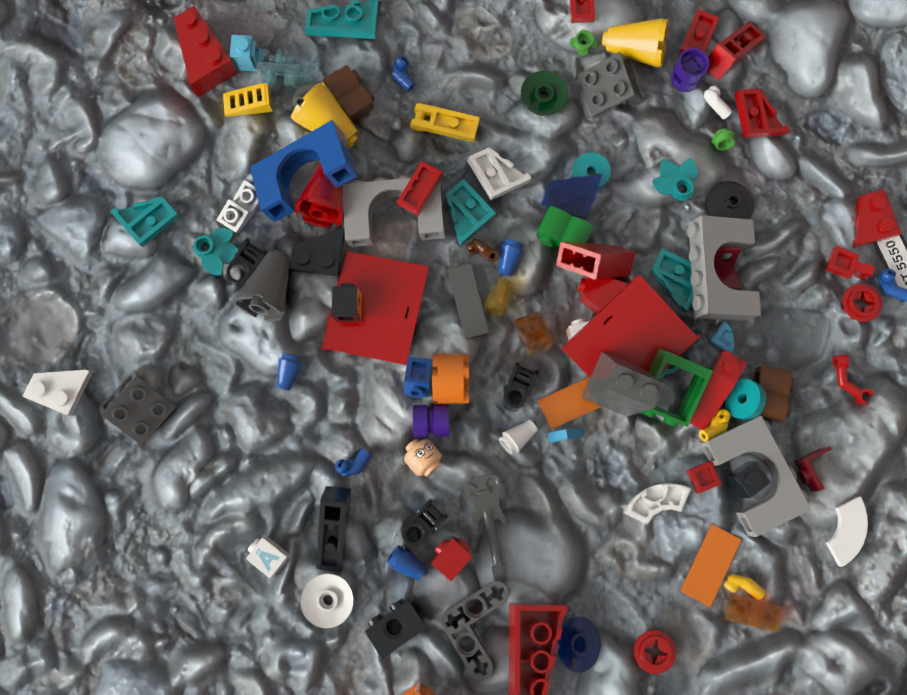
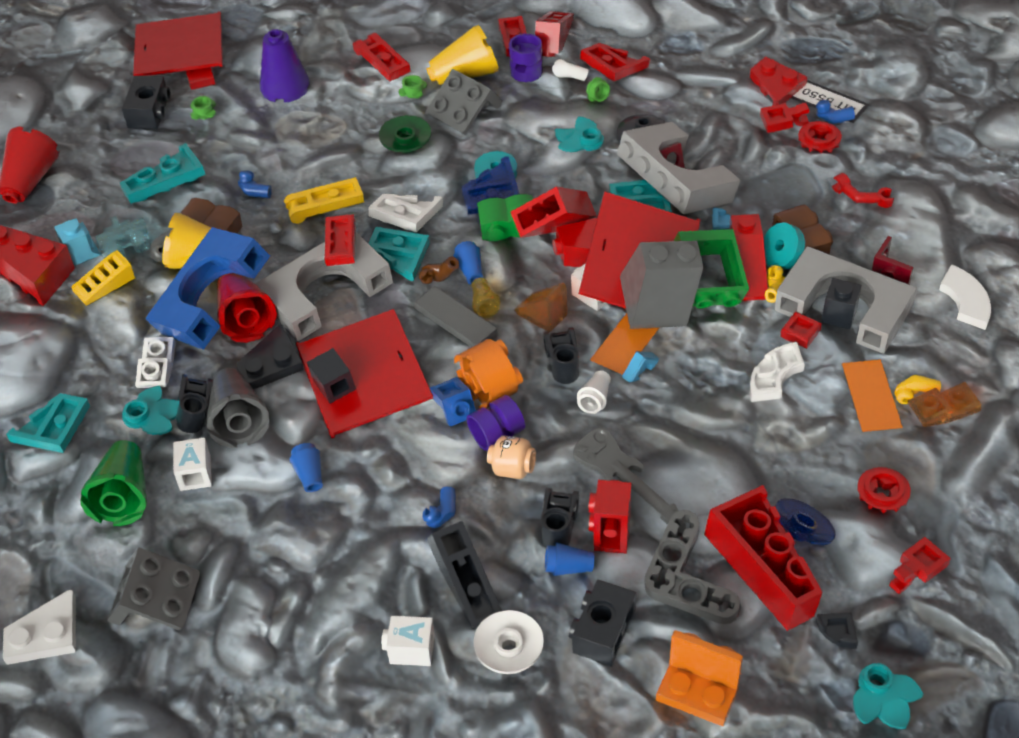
camera: 30 degrees left, 30 degrees down
none -> green cone [80,440,147,527]
none -> white brick [173,438,212,491]

